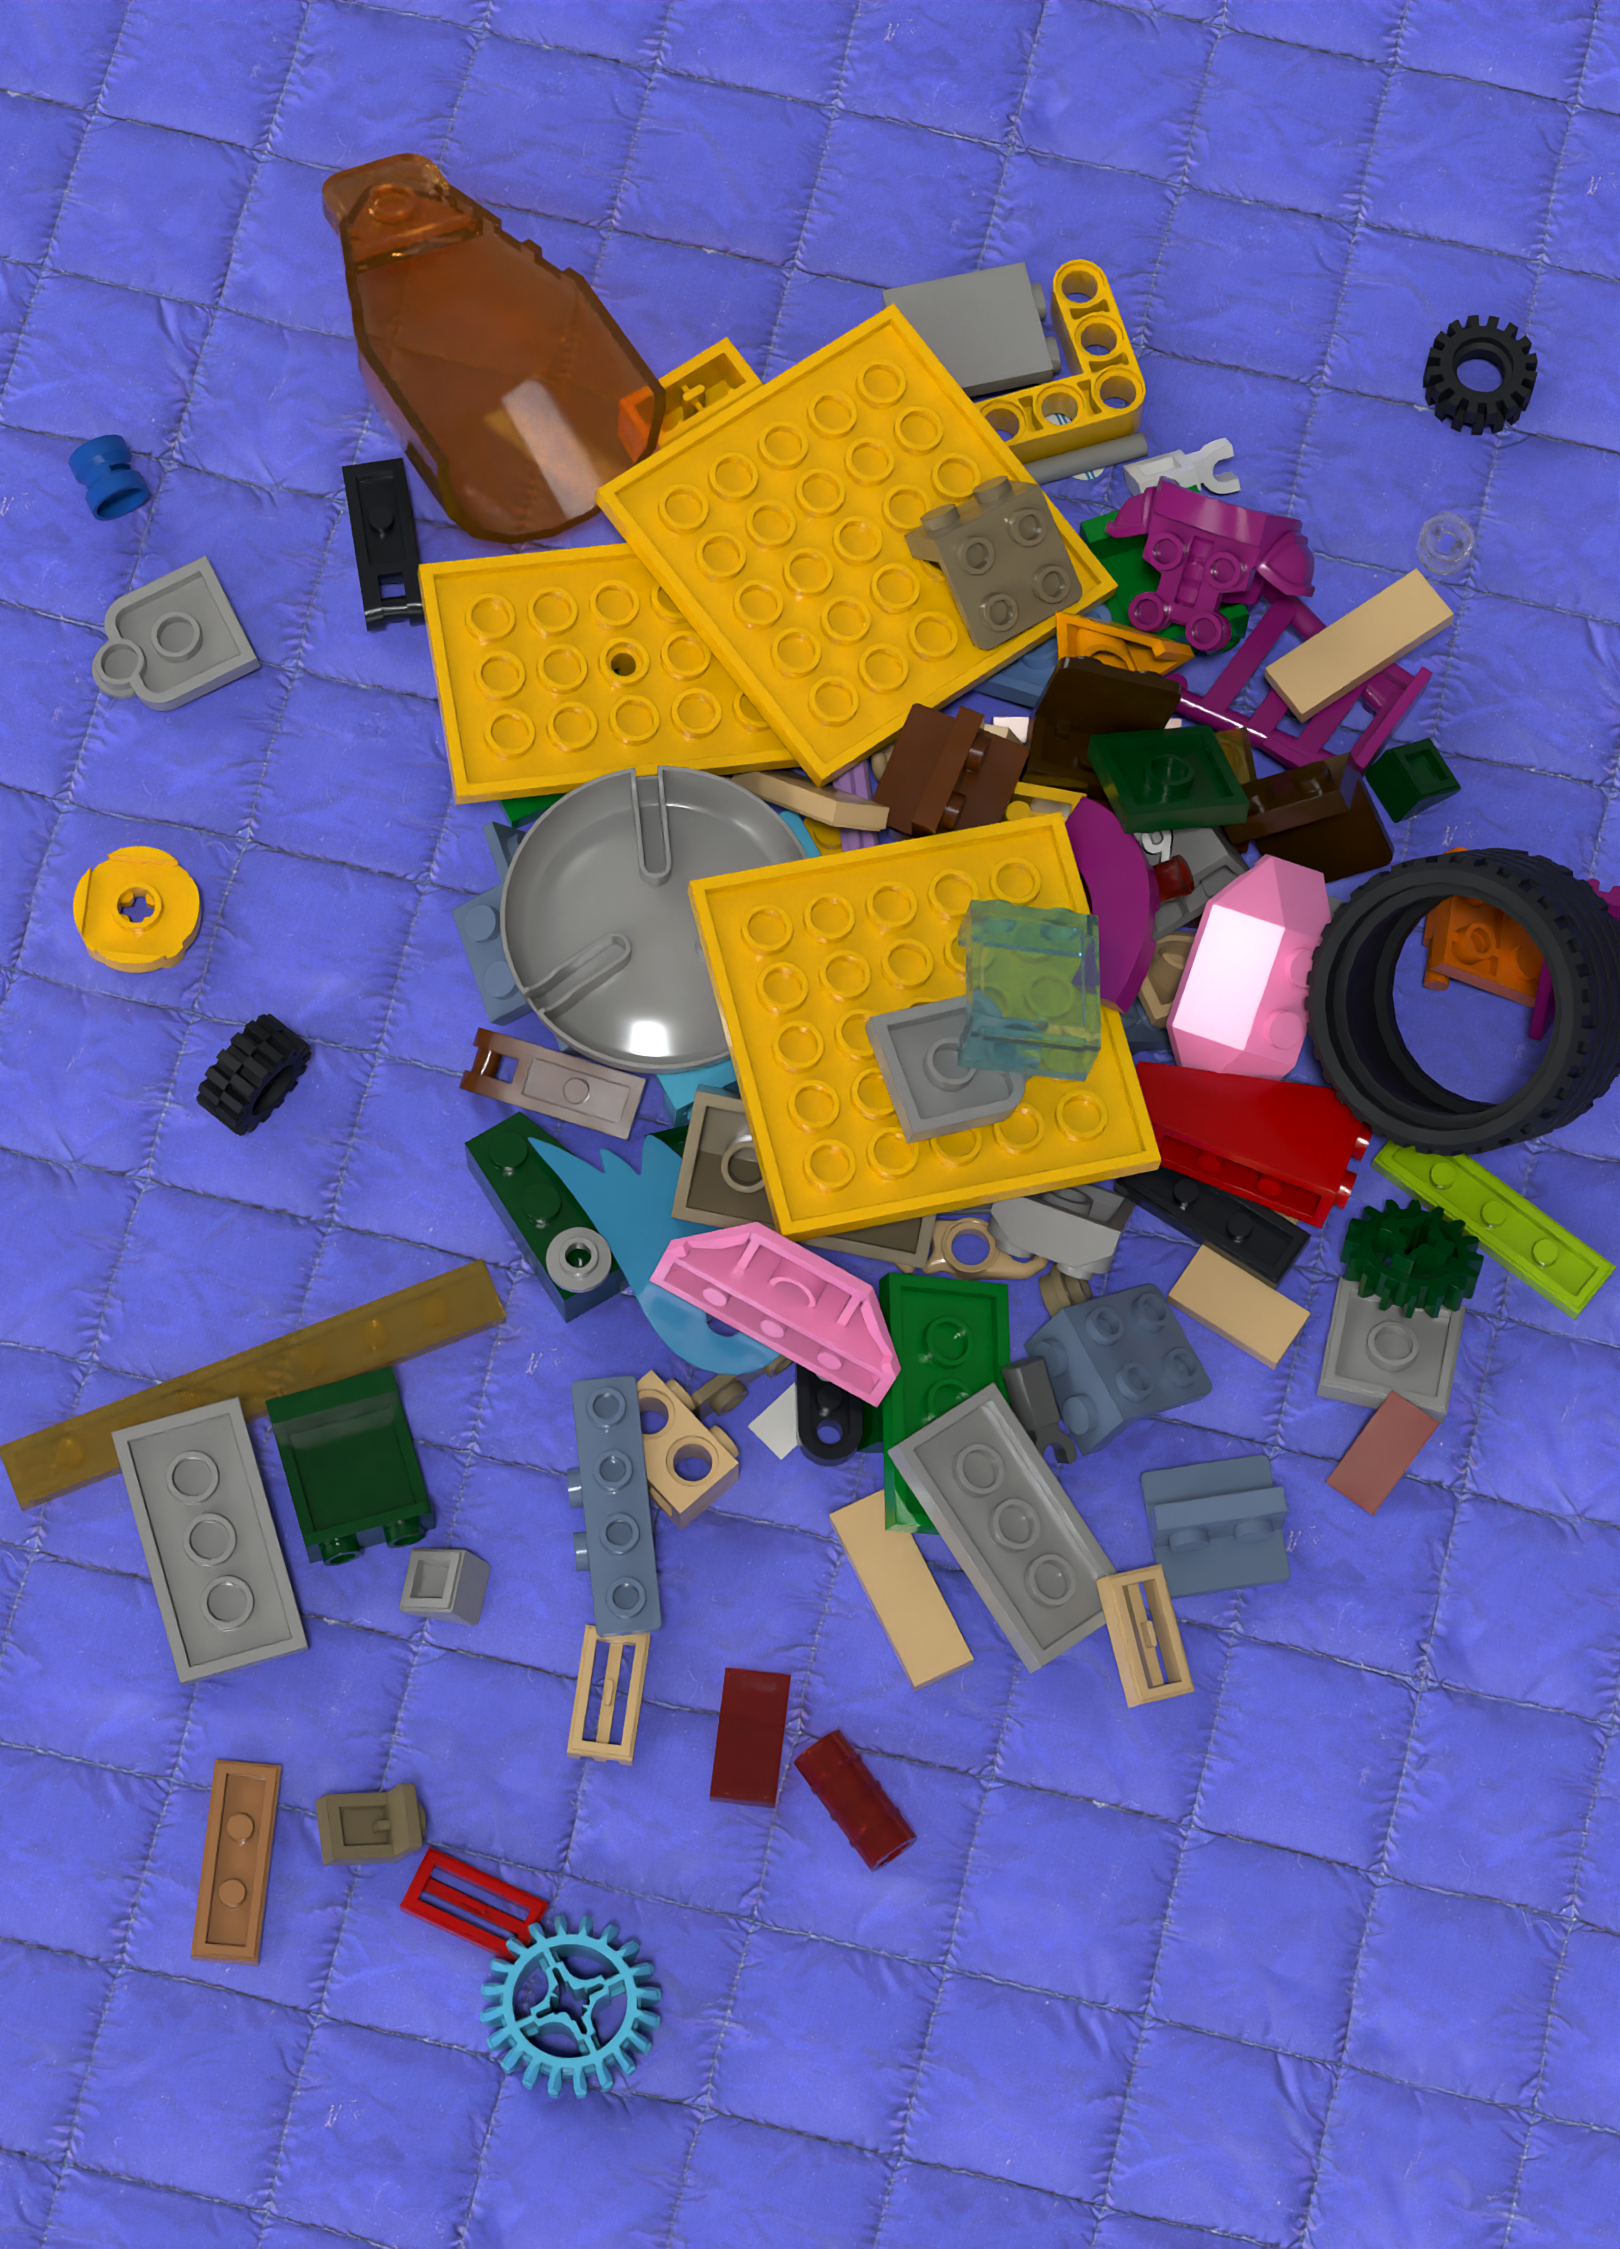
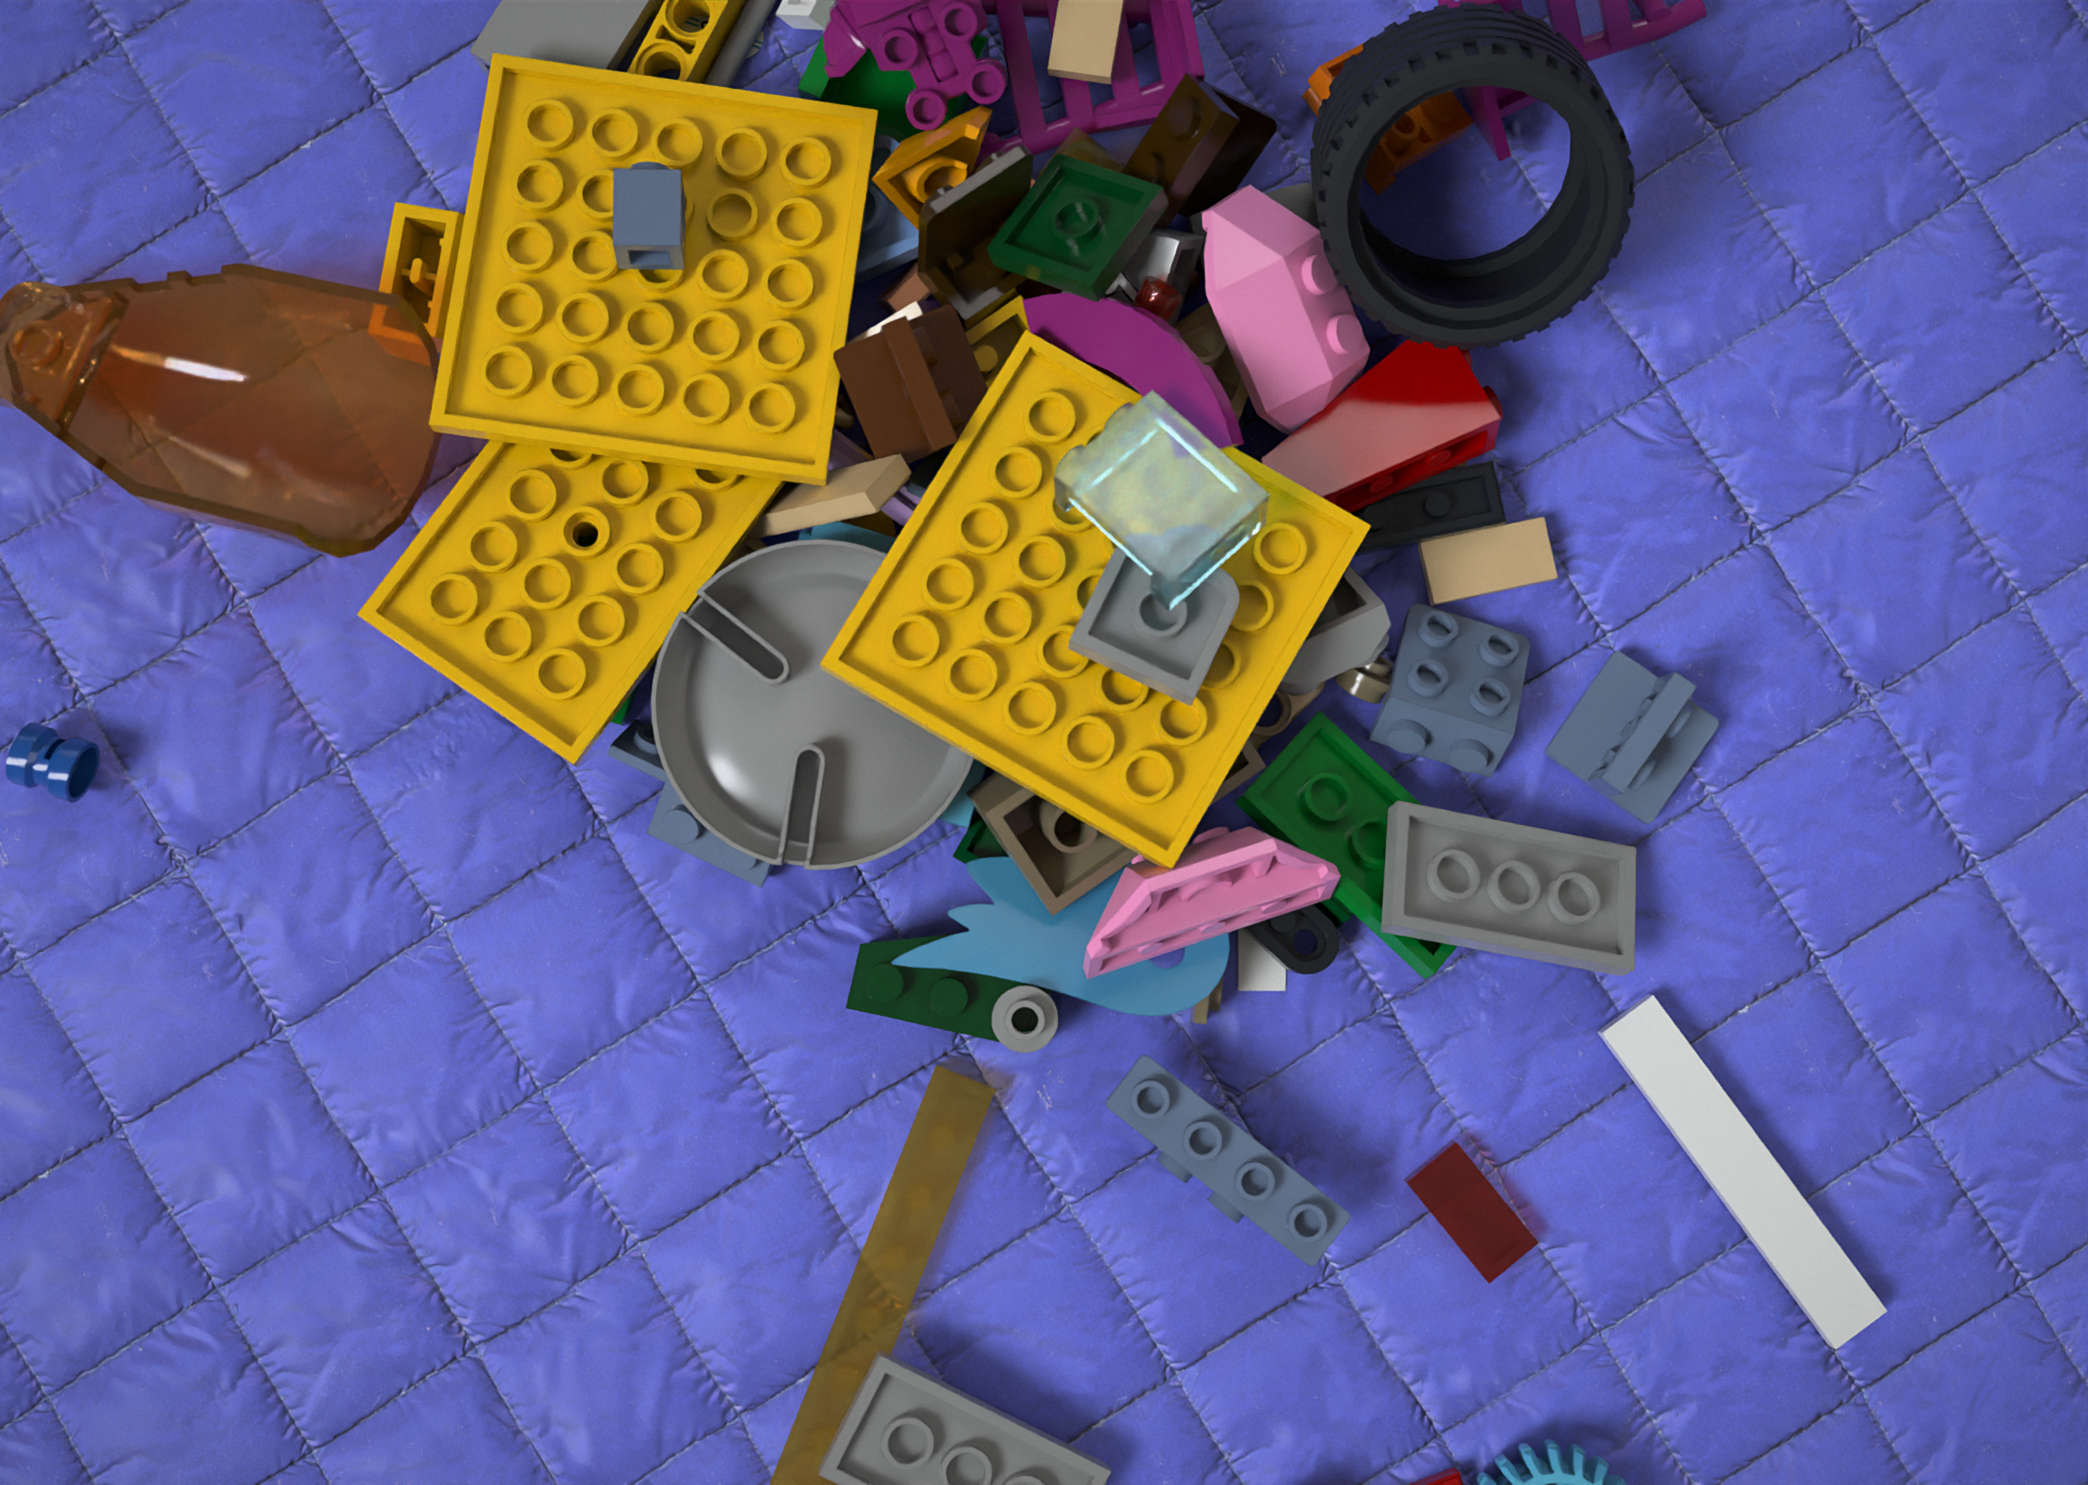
camera: 40 degrees left, 15 degrees up
yellow plate [73,846,202,973] -> none
light grey plate [92,555,261,711] -> none
black tyre [196,1013,312,1136] -> none
dark green panel [265,1366,436,1566] -> none
black plate [342,458,425,632] -> none
light grey slope [399,1548,490,1625] -> none
plate [459,1027,648,1141] -> none
tan tile [567,1625,651,1766] -> none
tan brick [636,1369,740,1530] -> none
clear red axle [794,1730,918,1872] -> none
tan tile [829,1489,974,1692] -> none
dark tan bracket [904,476,1082,649] -> none
dark grey bar [1000,1356,1076,1464] -> none
tan tile [1095,1564,1195,1708] -> none
light grey plate [1316,1277,1466,1424] -> none
dark red sticker [1325,1390,1440,1515] -> none
dark green gear [1340,1199,1484,1318] -> none
dark green slope [1365,738,1461,823] -> none
lime tile [1371,1140,1616,1321] -> none
none -> sand blue brick [613,162,685,270]
none -> white tile [1597,994,1887,1349]

